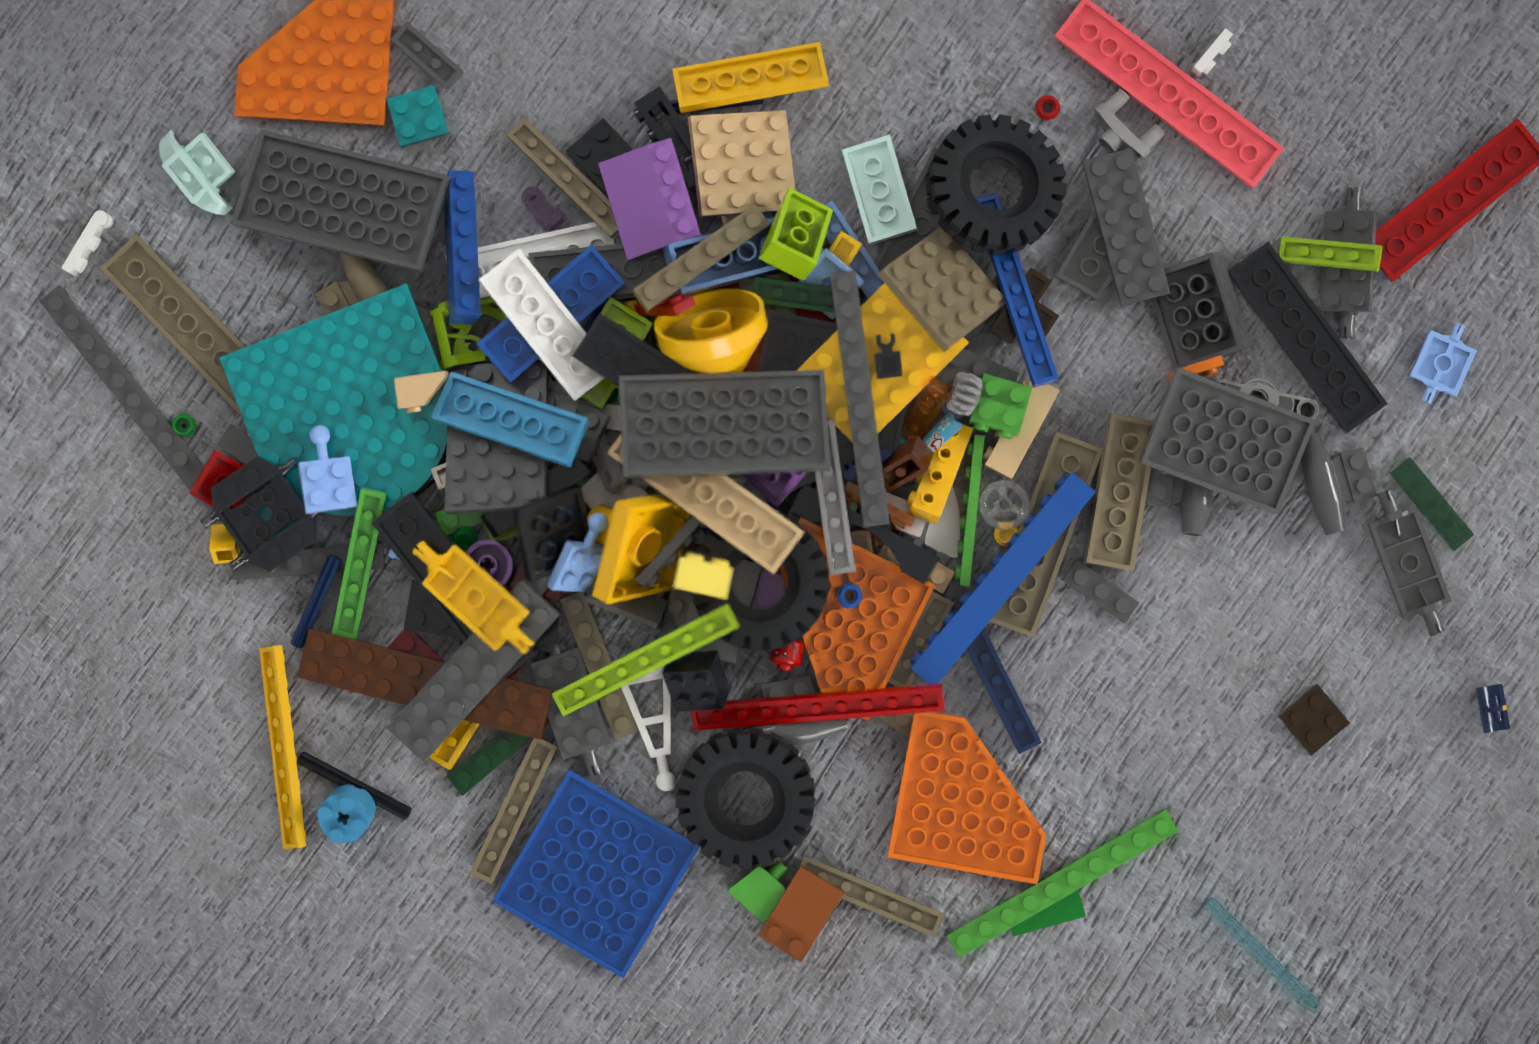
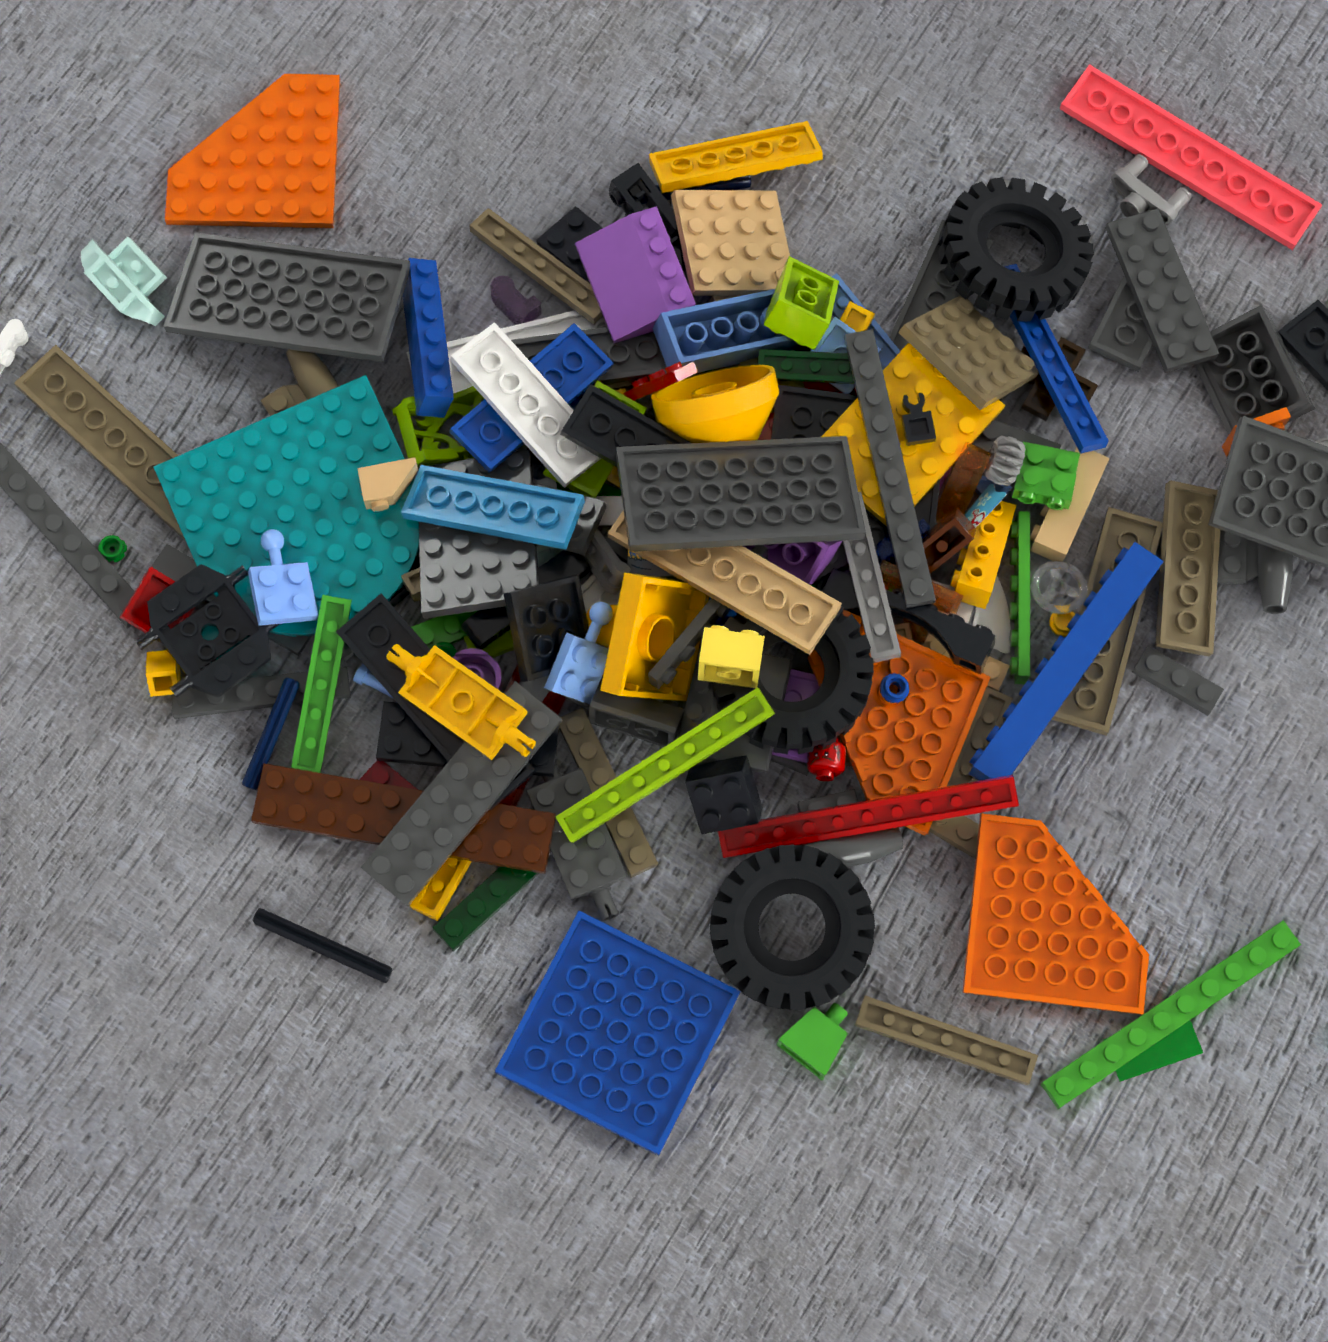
camera: 10 degrees left, 15 degrees down
yellow plate [259,645,306,849] -> none
dark azure brick [317,784,376,843] -> none
teal plate [387,85,449,148] -> none
dark grey plate [390,21,464,91] -> none
dark tan plate [469,738,558,884] -> none
white plate [621,665,676,791] -> none
dark tan plate [632,204,770,312] -> none
dark orange slope [758,865,844,962] -> none
light aqua plate [842,135,918,245] -> none
dark blue plate [966,628,1042,754] -> none
red plate [1035,95,1060,121] -> none
white plate [1190,28,1233,78] -> none

